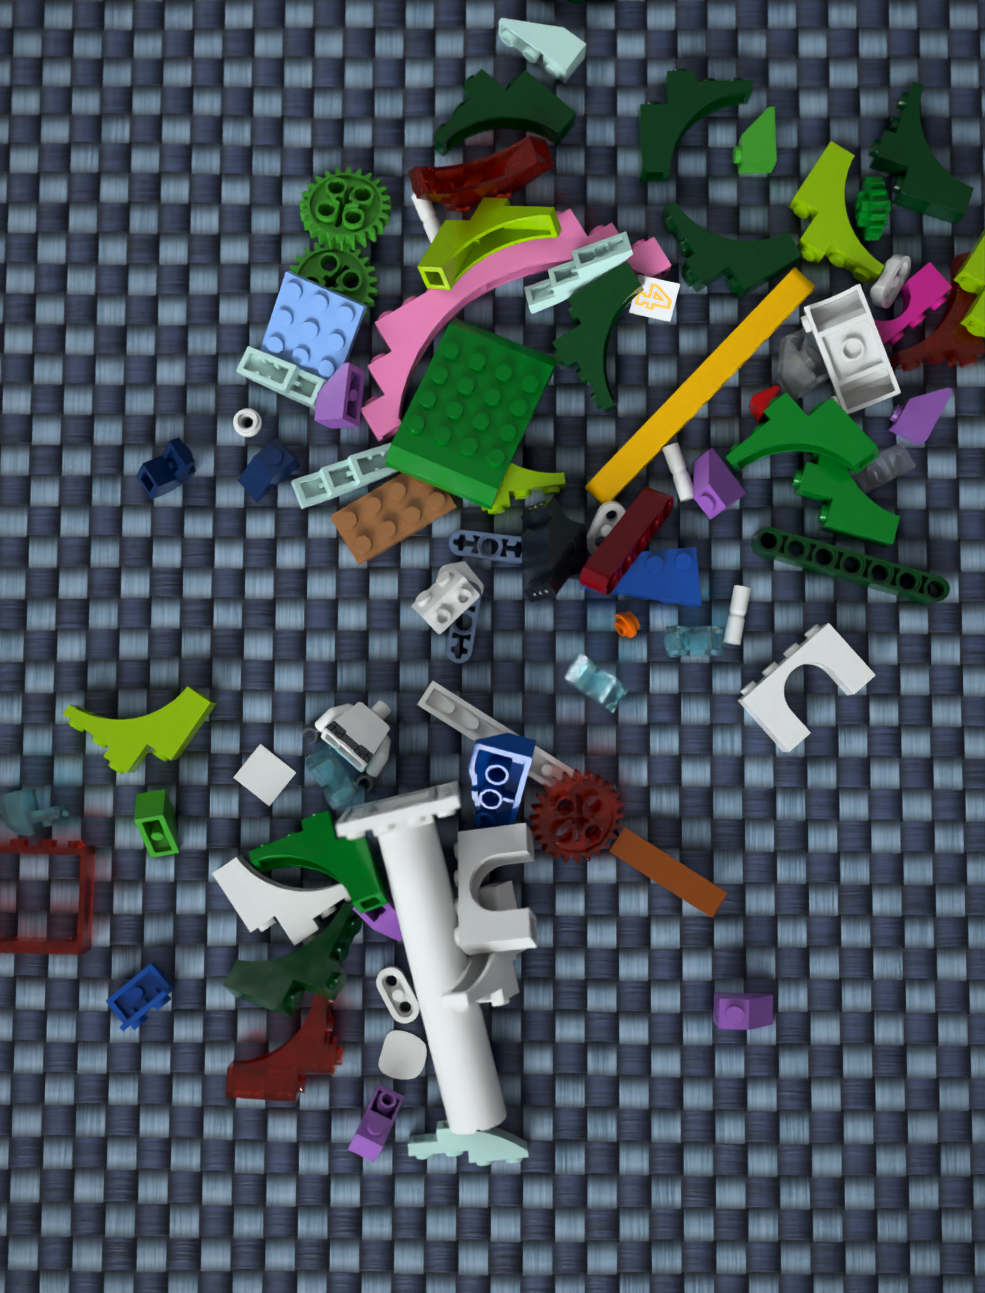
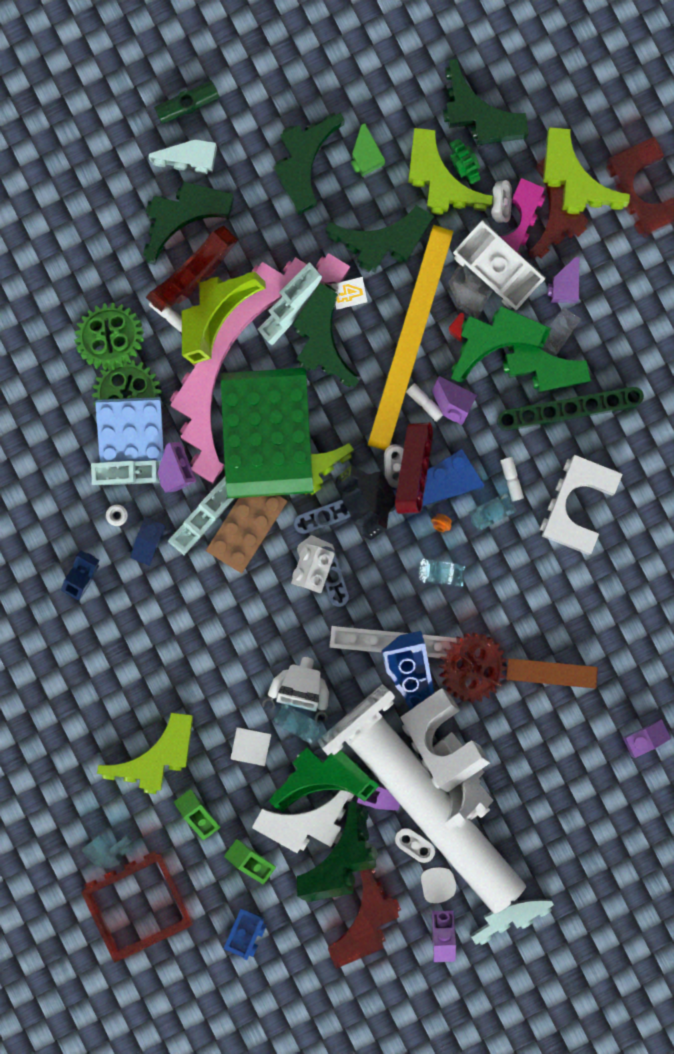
camera: 35 degrees left, 0 degrees up
none -> bright green slope [224,839,276,885]

